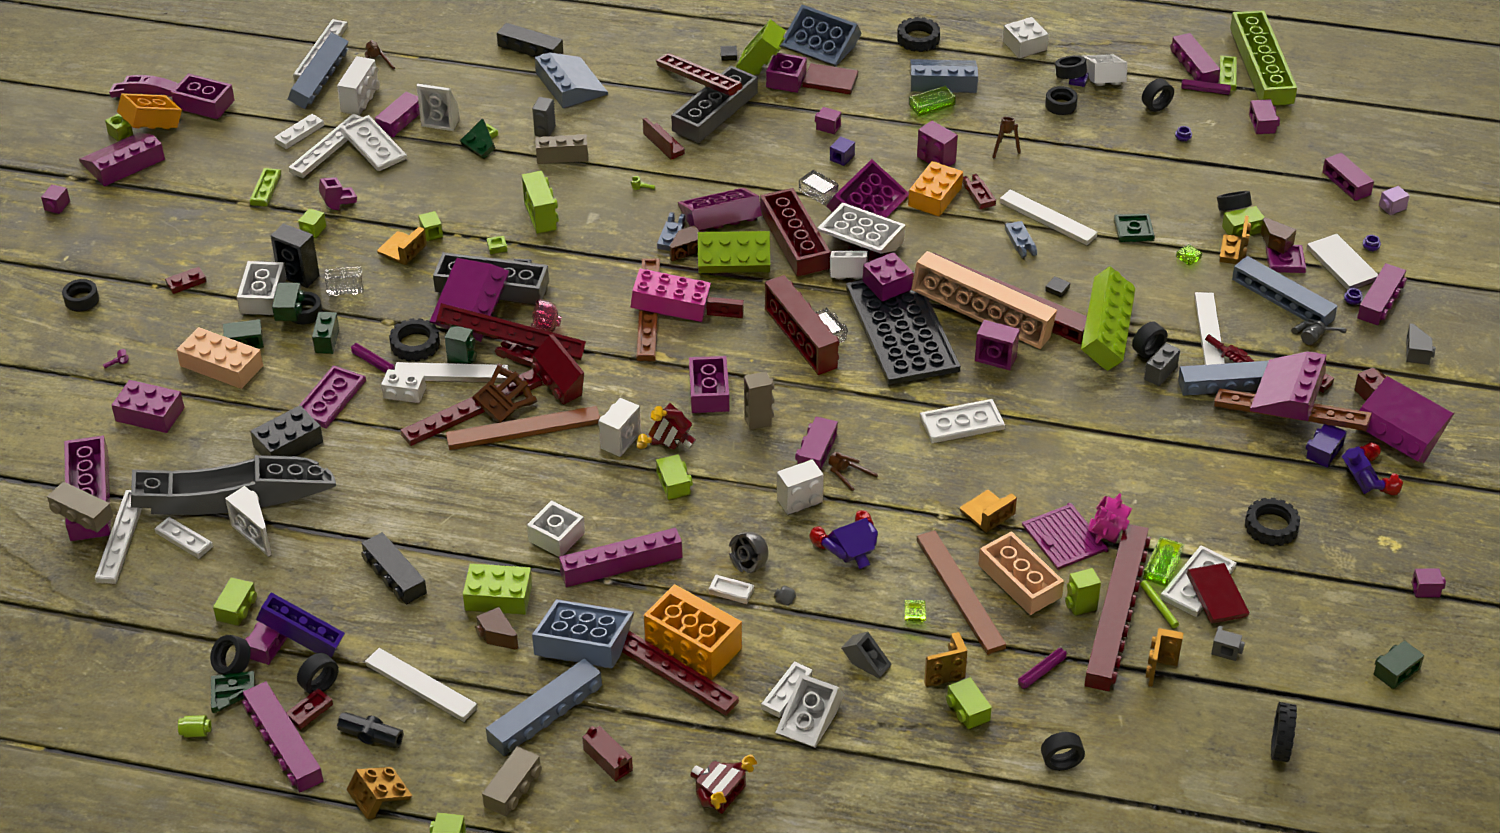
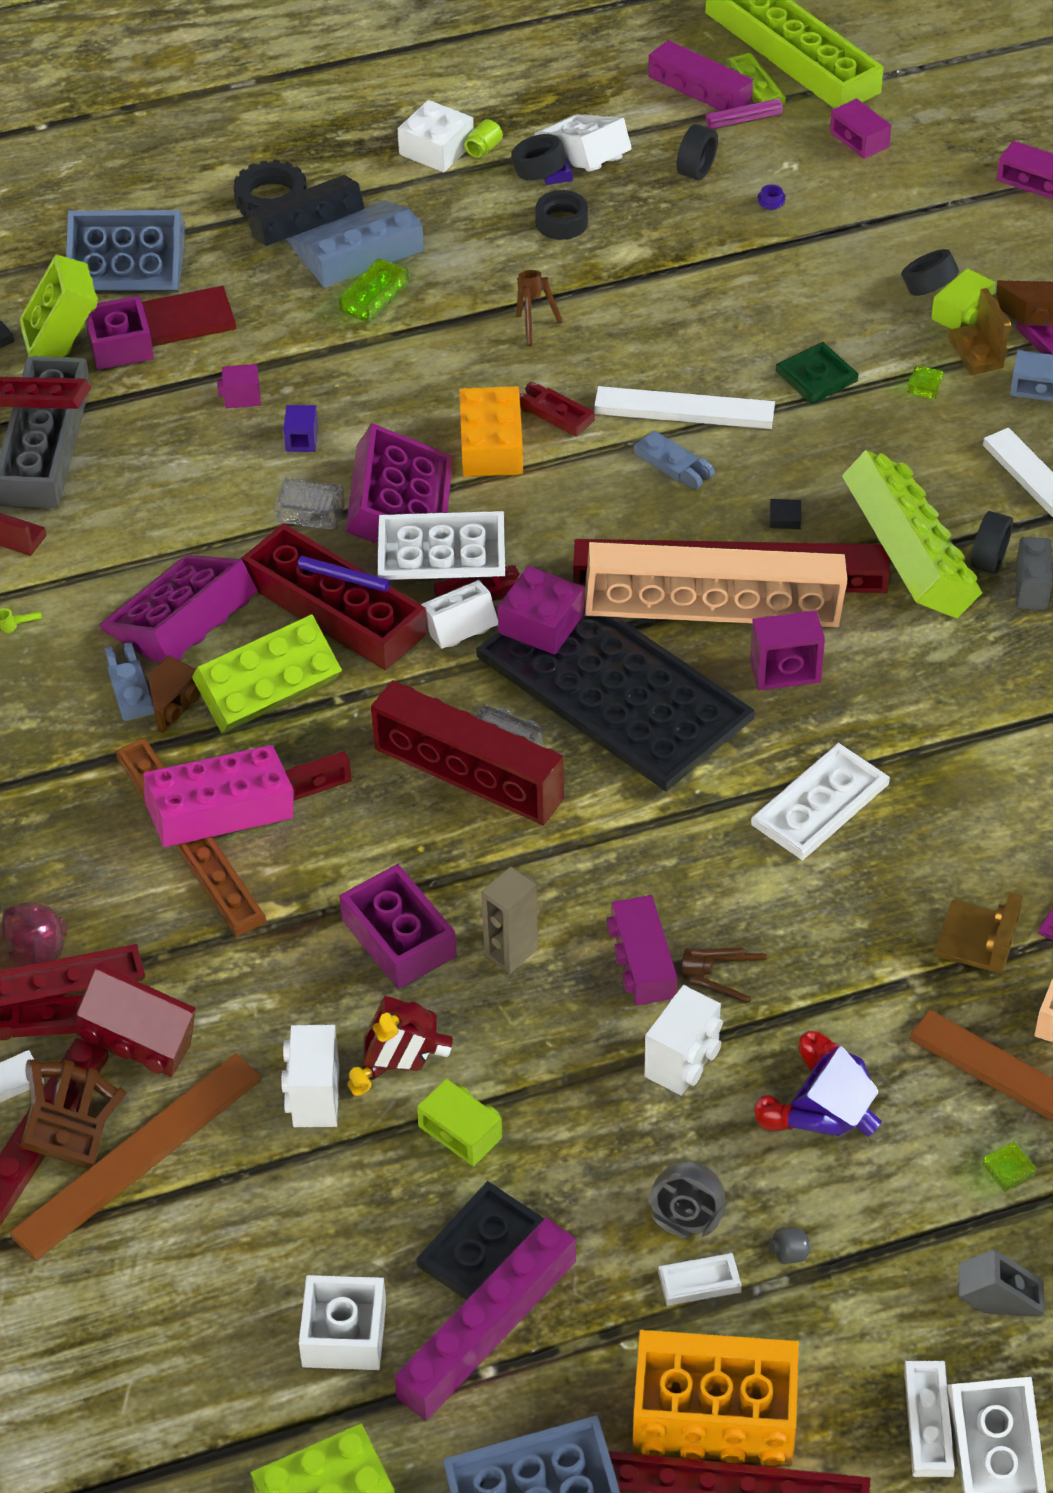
camera: 30 degrees left, 5 degrees up
magenta brick [917,121,958,167] -> none
none -> black brick [246,175,365,246]
none -> dark purple bar [298,556,390,592]
none -> black plate [416,1181,545,1300]
none -> lime brick [465,119,503,158]

